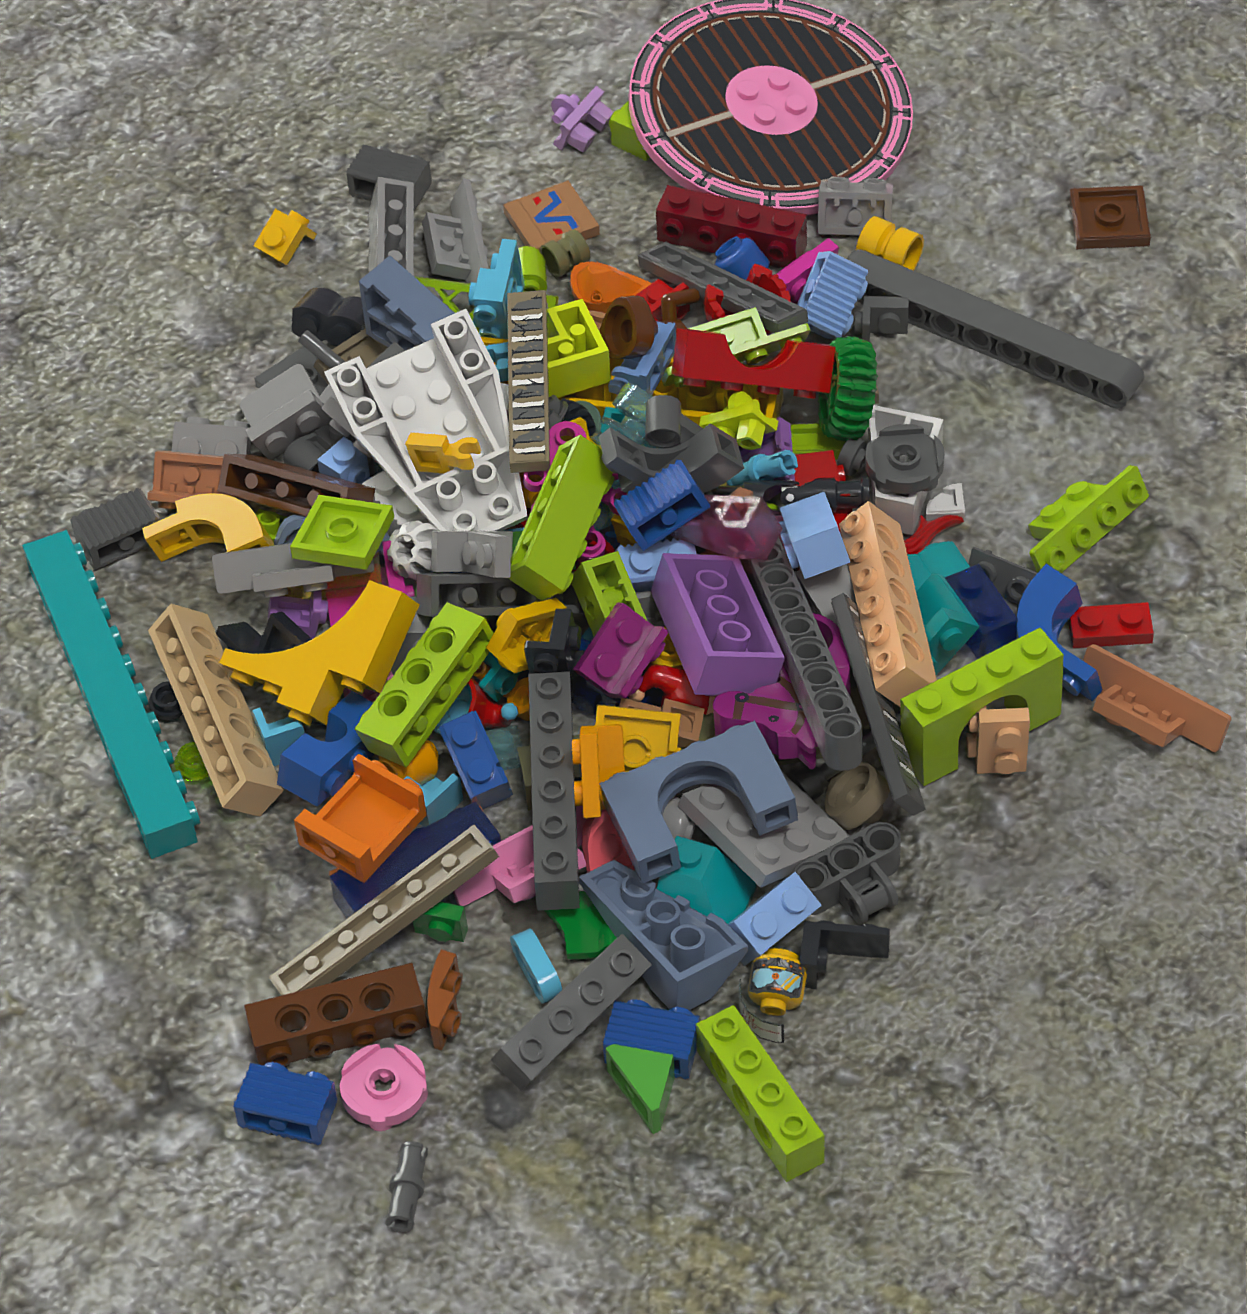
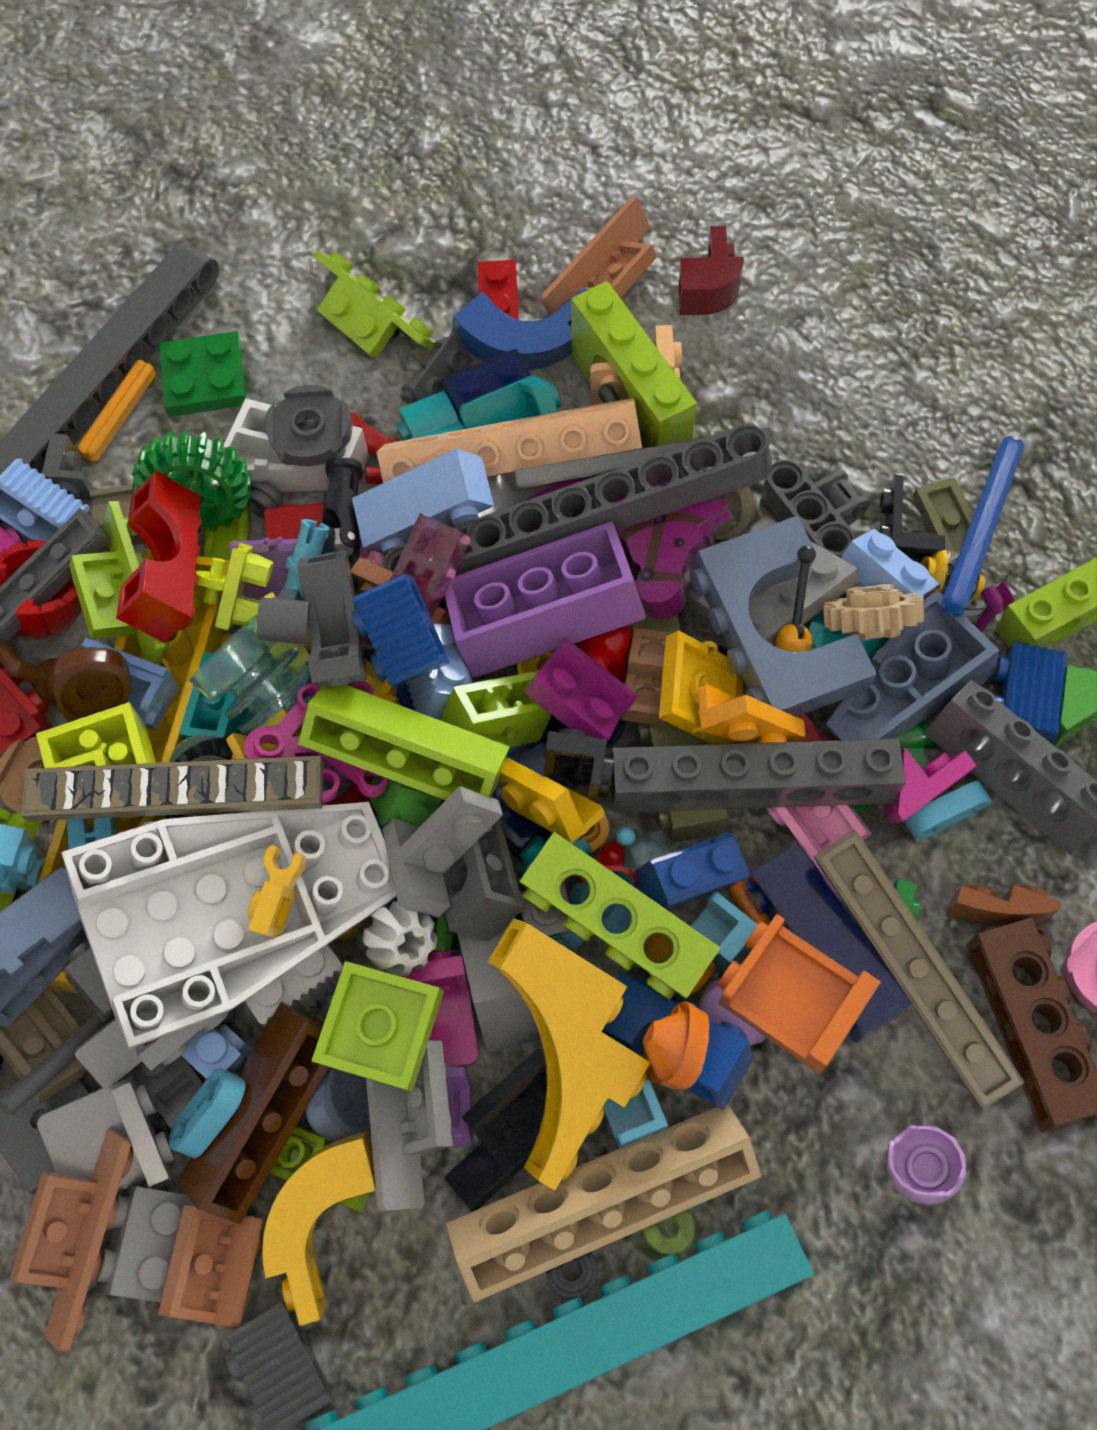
camera: 90 degrees left, 15 degrees up
none -> nougat bracket [10,1129,133,1352]
none -> light orange axle [76,360,156,462]
none -> green plate [159,331,247,417]
none -> medium azure beam [169,1068,245,1159]
none -> orange piece [642,1001,709,1090]
none -> dark red brick [678,226,744,315]
none -> hinge [775,545,816,652]
none -> tan gear [823,584,925,640]
none -> dark pink slope [885,748,977,825]
none -> lavender hair [887,1125,967,1206]
none -> olive plate [913,477,989,553]
none -> blue axle [940,436,1024,617]
none -> magenta hand [974,581,1015,632]

